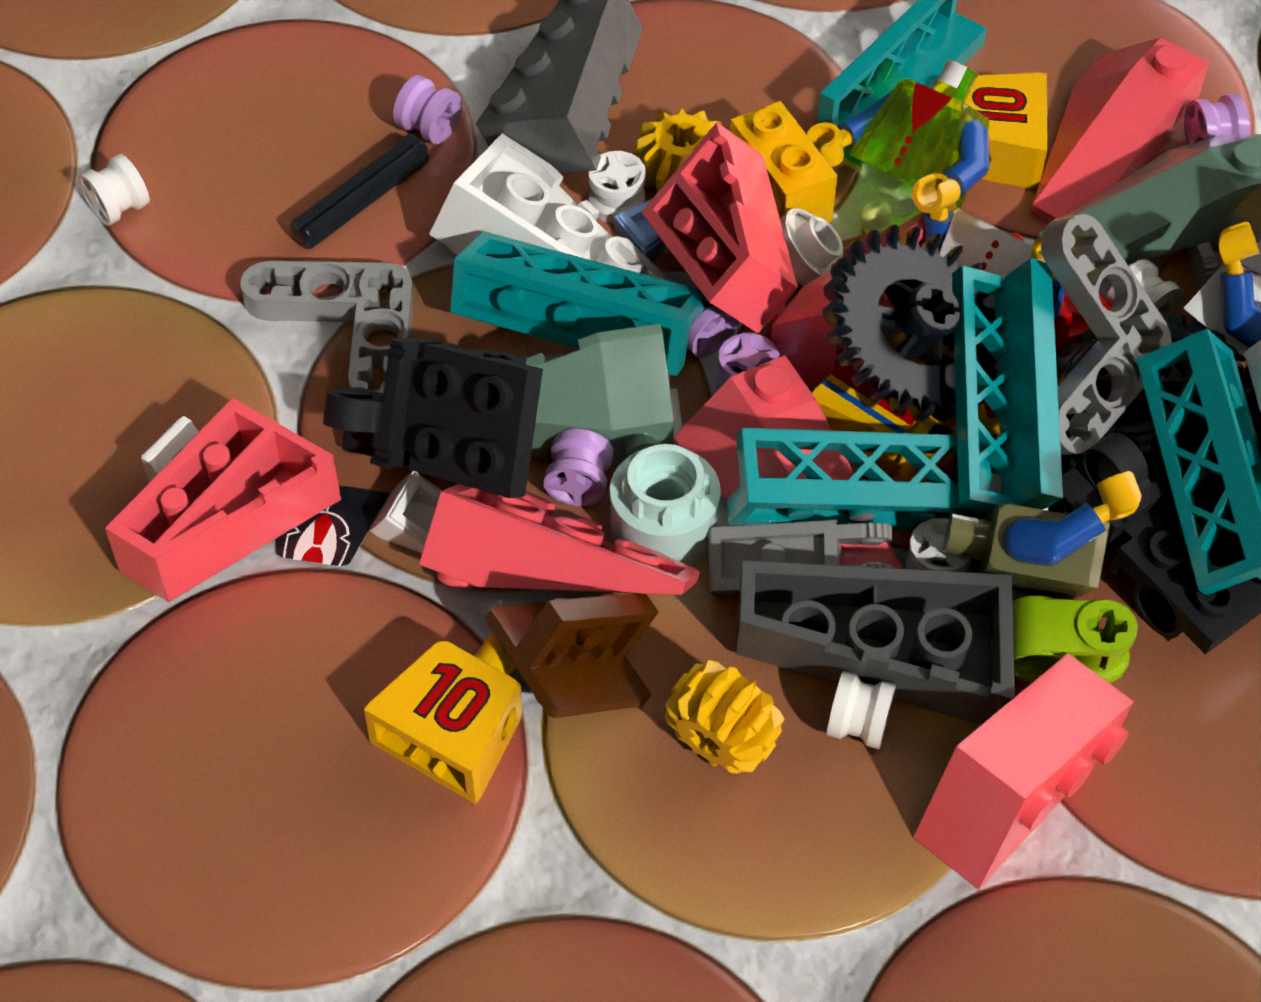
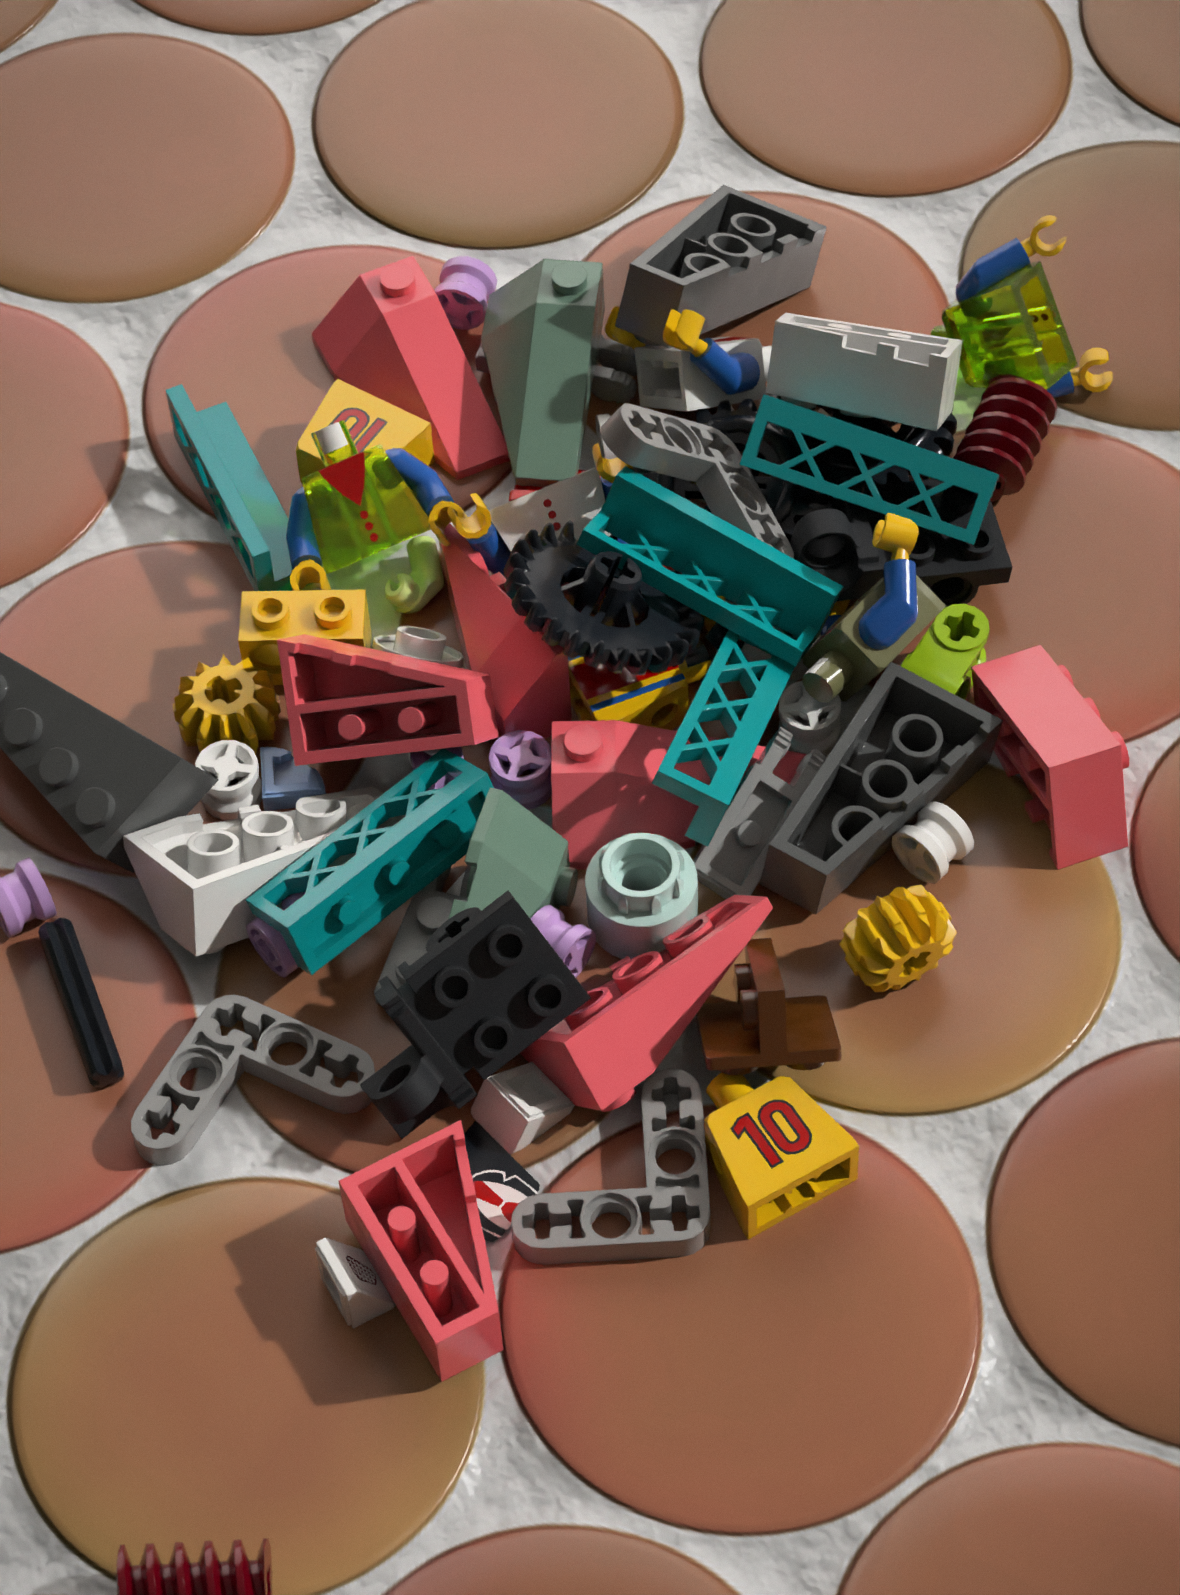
camera: 60 degrees left, 0 degrees up
none -> light grey beam [511,1068,711,1265]

